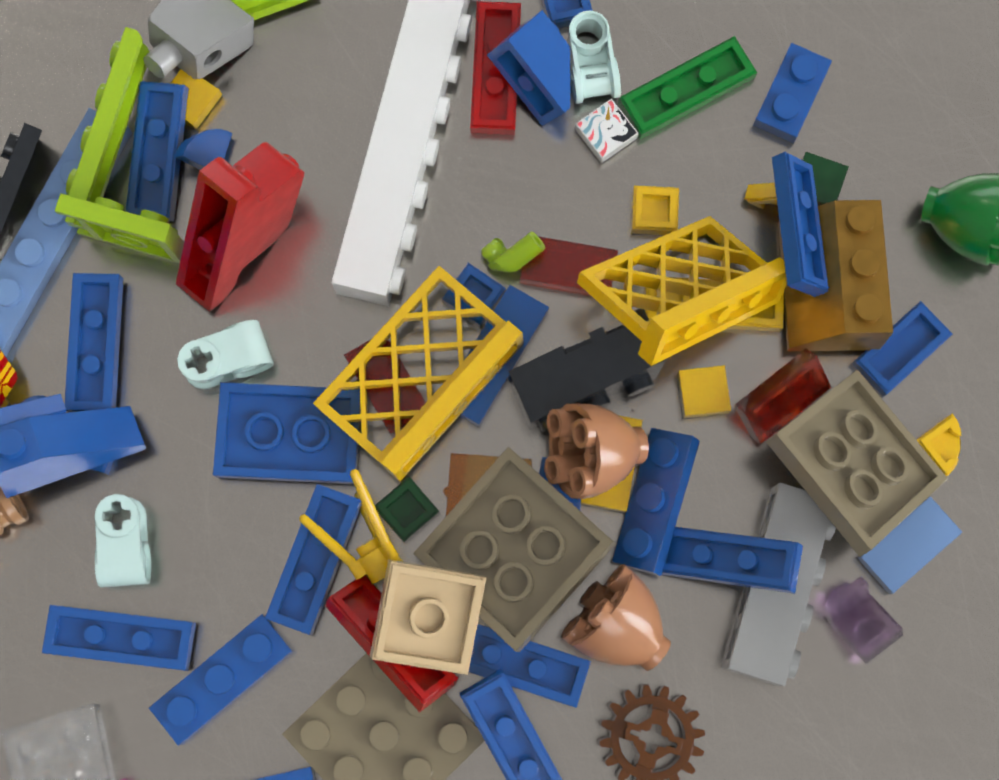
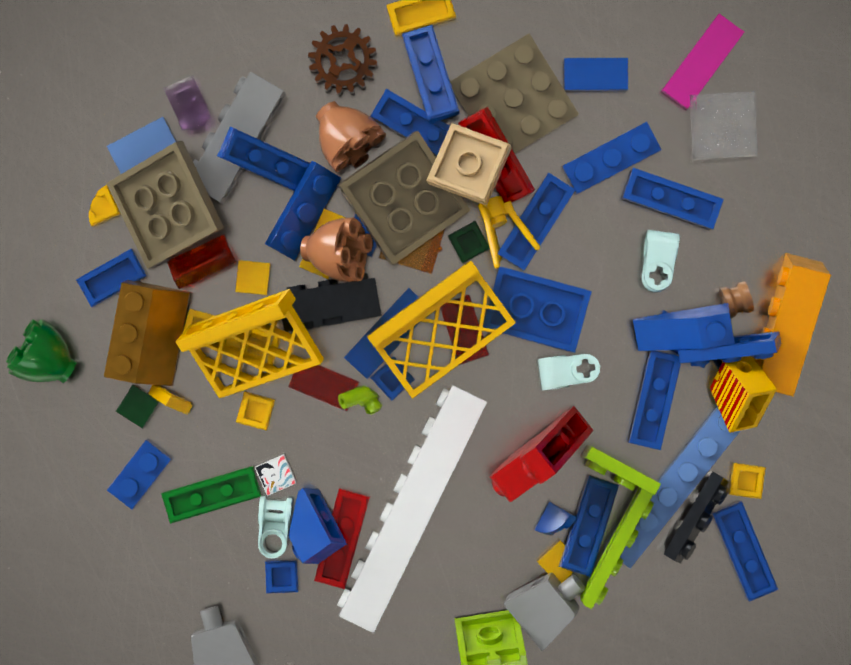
camera: 170 degrees left, 10 degrees up
blue tile [772,152,829,297] -> none

